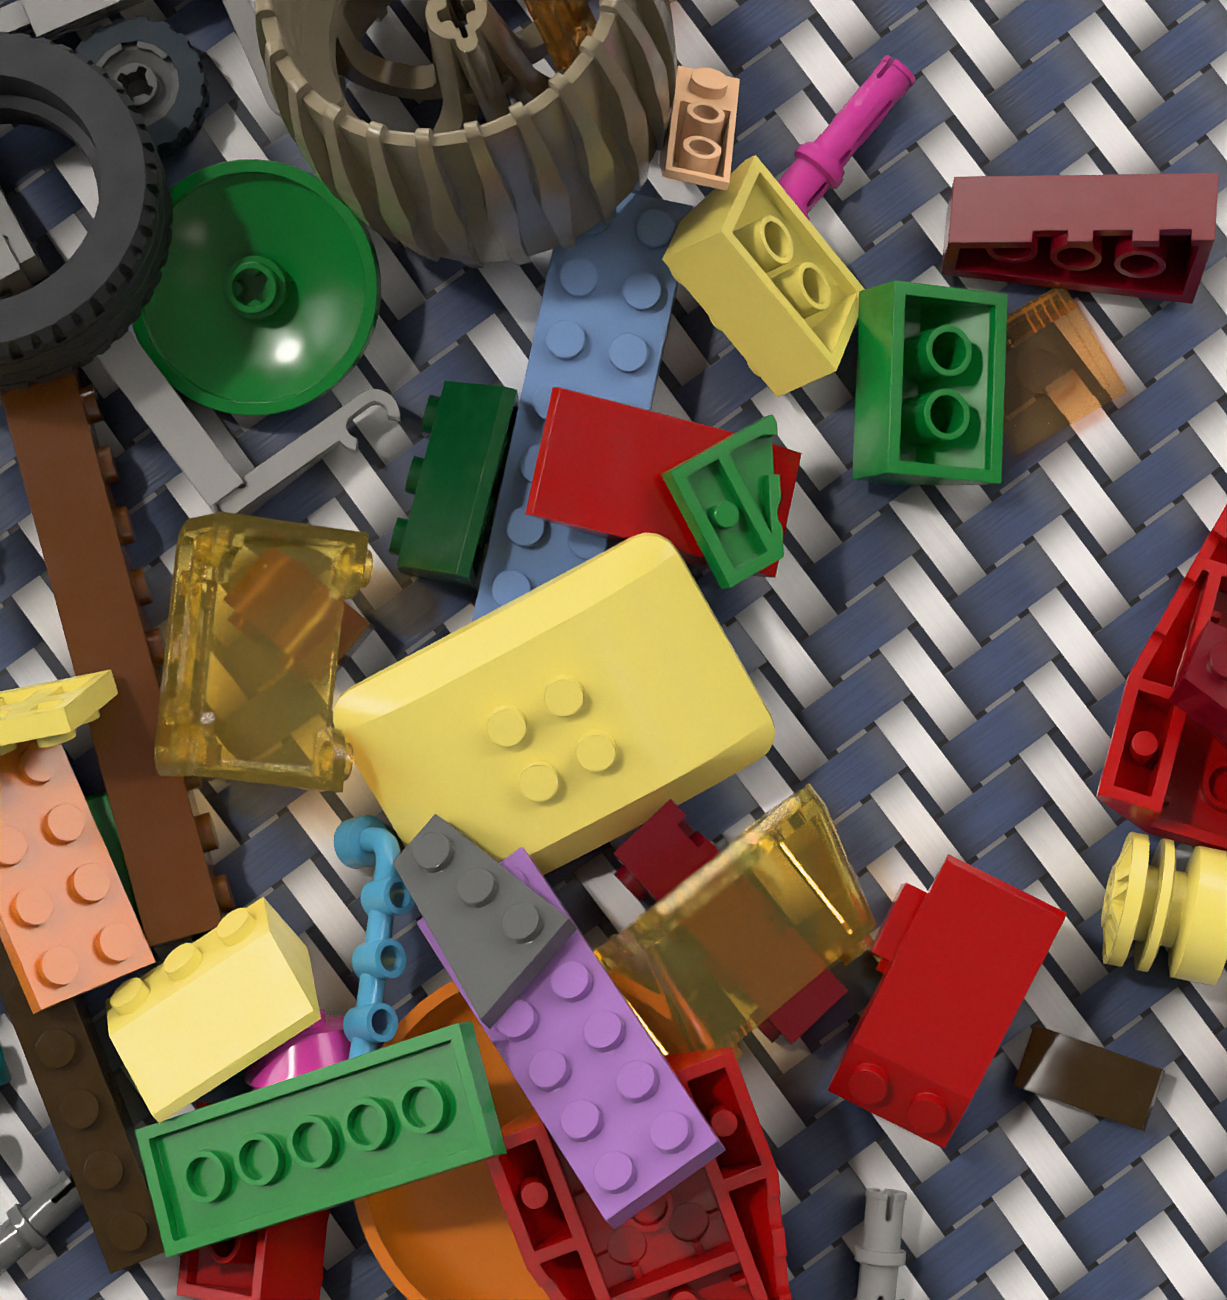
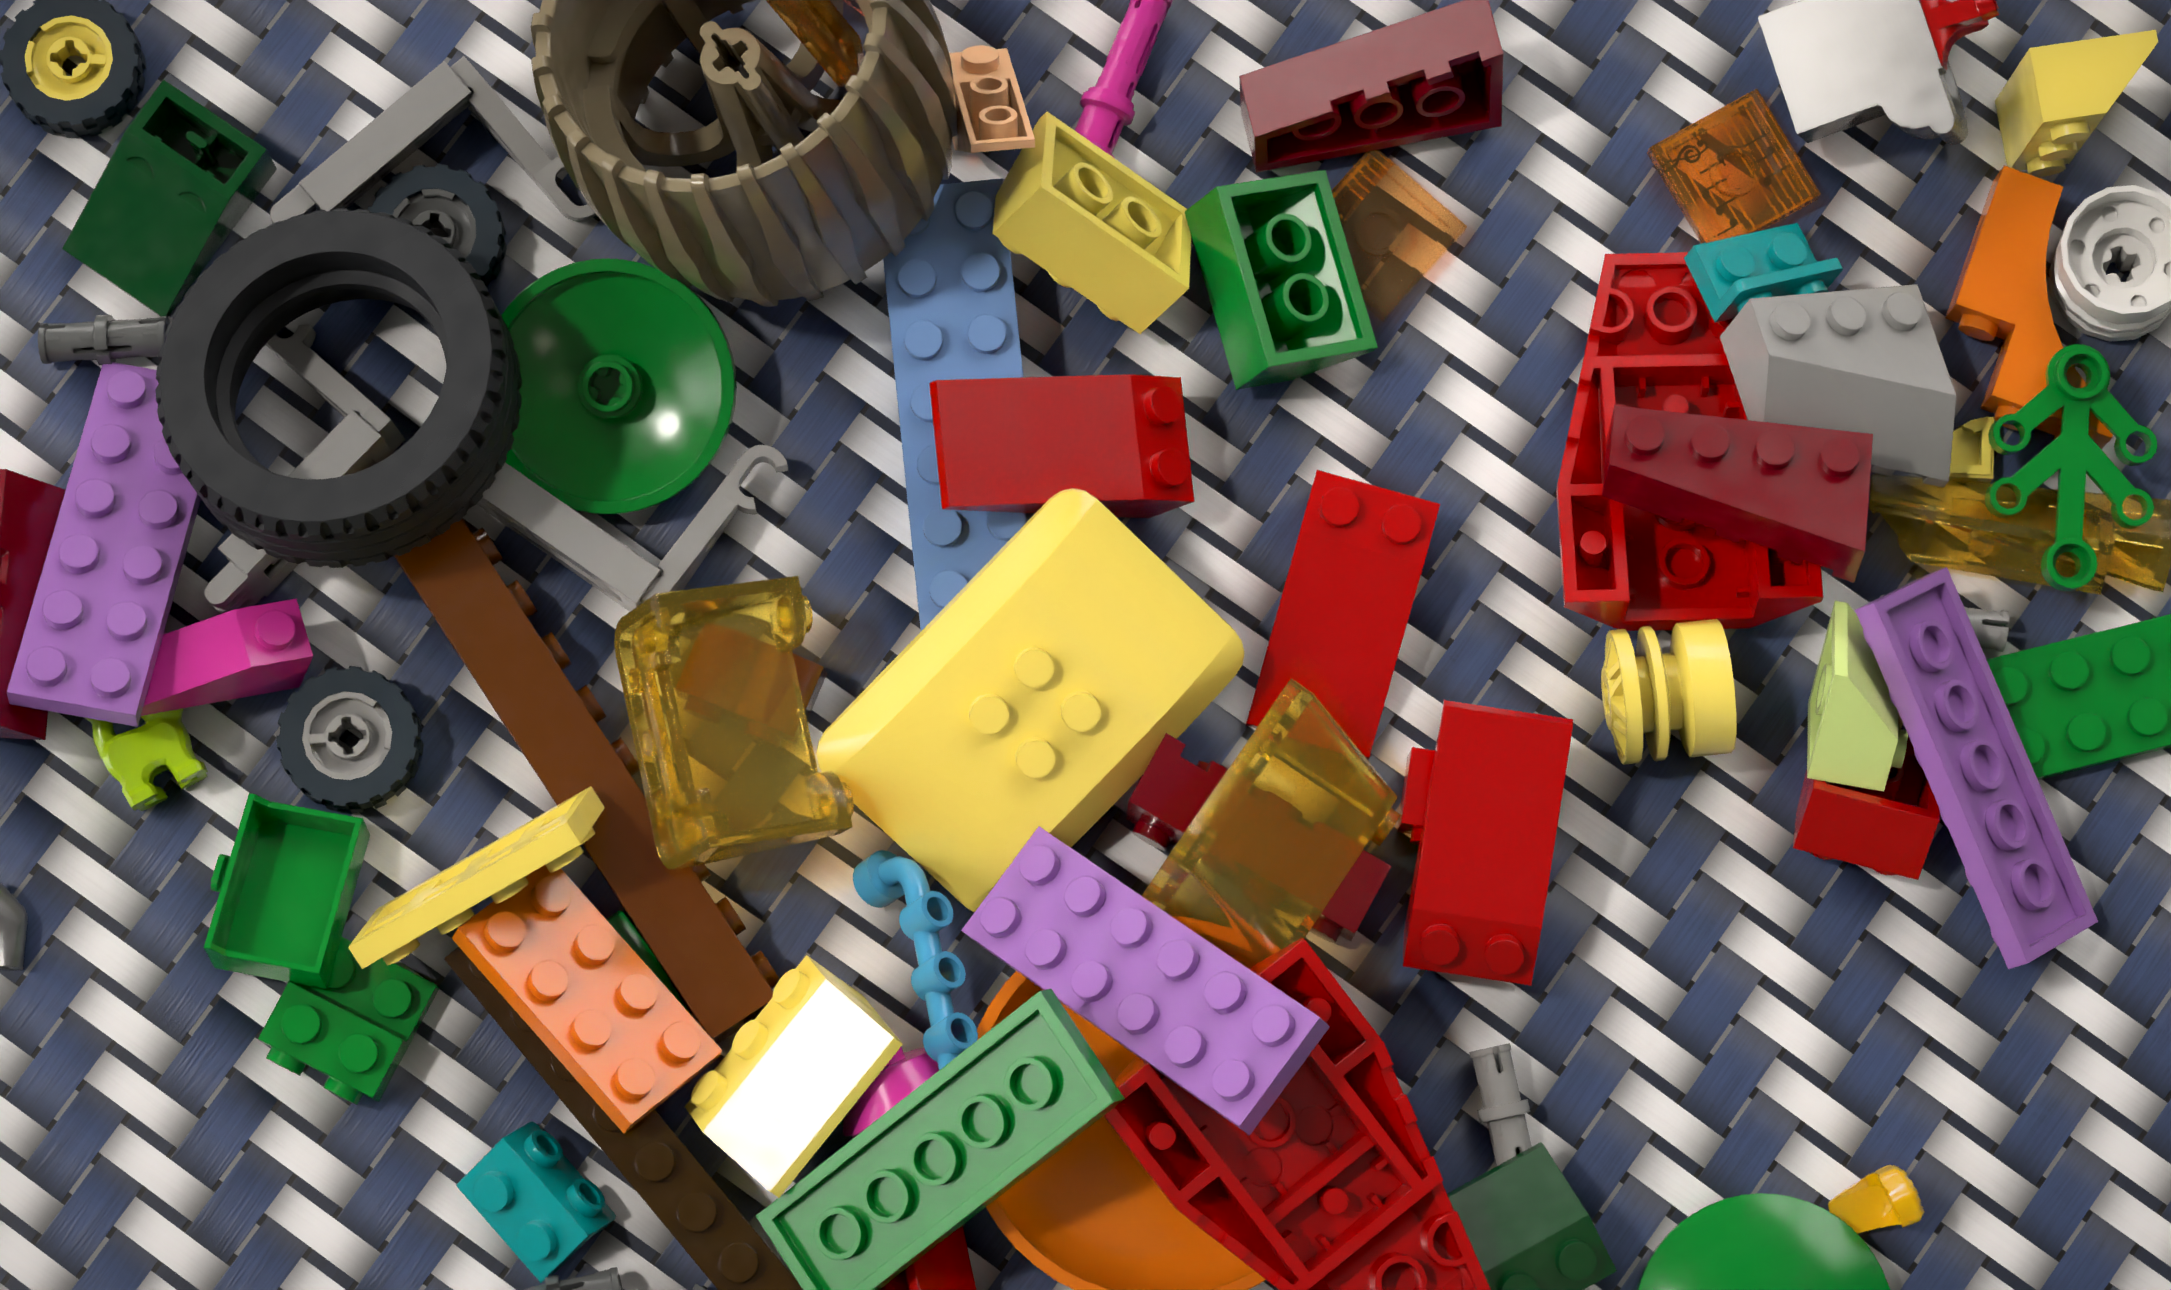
camera: 25 degrees left, 5 degrees down
dark green slope [389,381,519,591] -> none
dark grey wing [393,814,577,1029] -> none
green wing [661,414,784,589] -> none
dark brown slope [1013,1024,1165,1132] -> none
none -> red slope [1246,470,1440,759]

